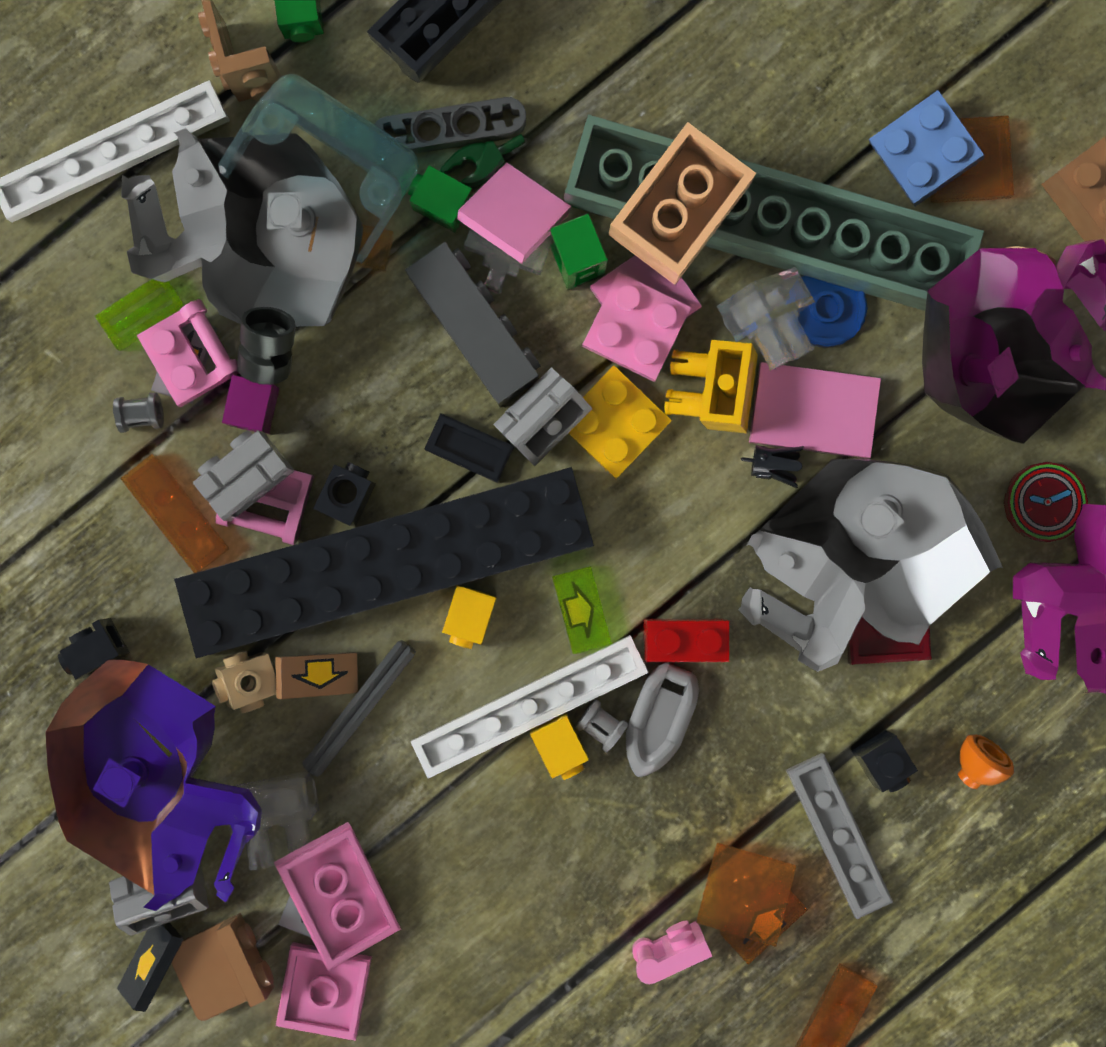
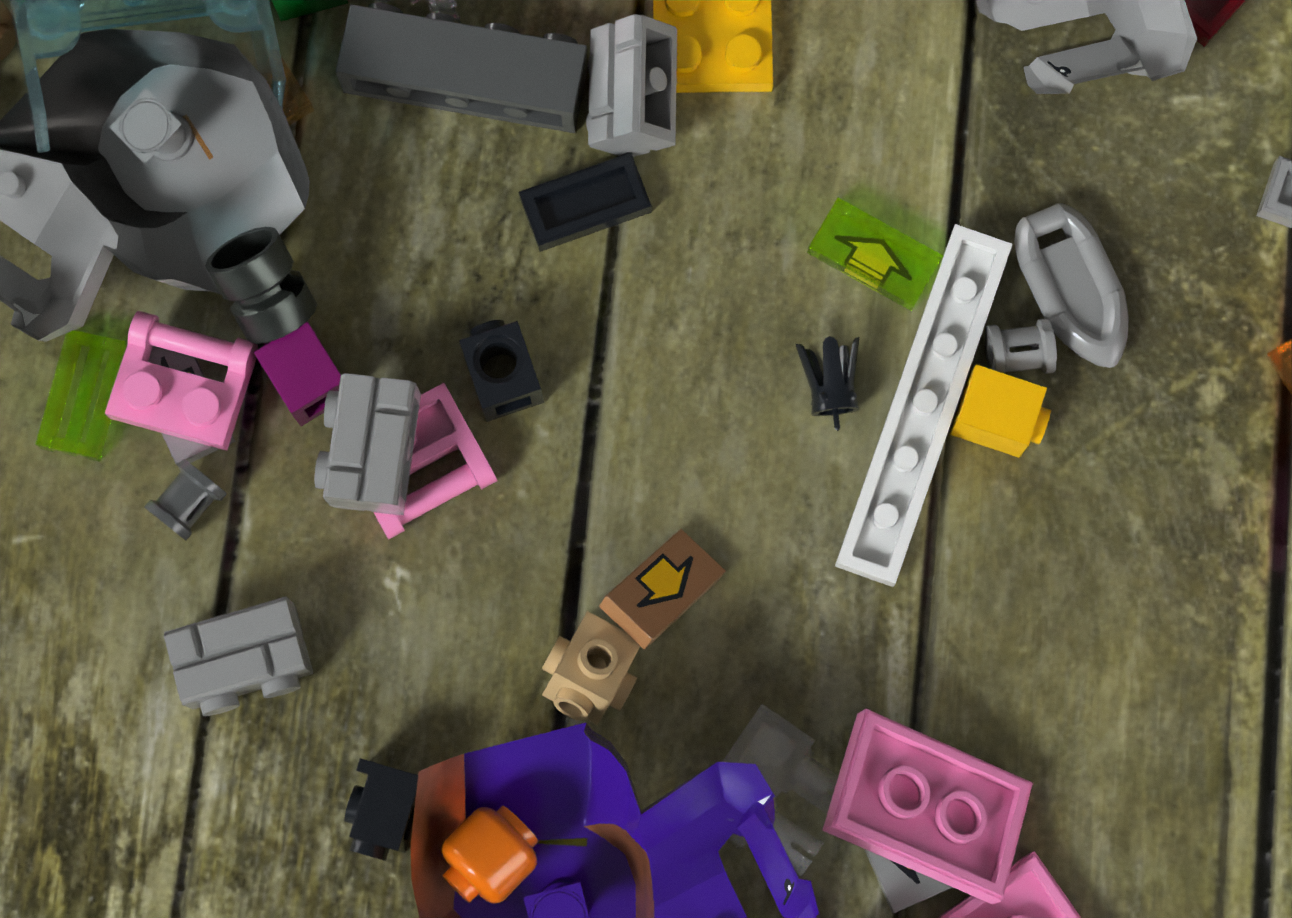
camera: 40 degrees left, 10 degrees down
clear orange tile [120,454,229,573] -> none
black brick [174,467,594,658] -> none
dark grey axle [303,640,416,777] -> none
yellow brick [442,585,497,649] -> none
red brick [644,619,730,662] -> none
none -> light grey brick [164,596,313,716]
none -> orange head [441,805,539,903]
none -> black piece [796,336,860,431]

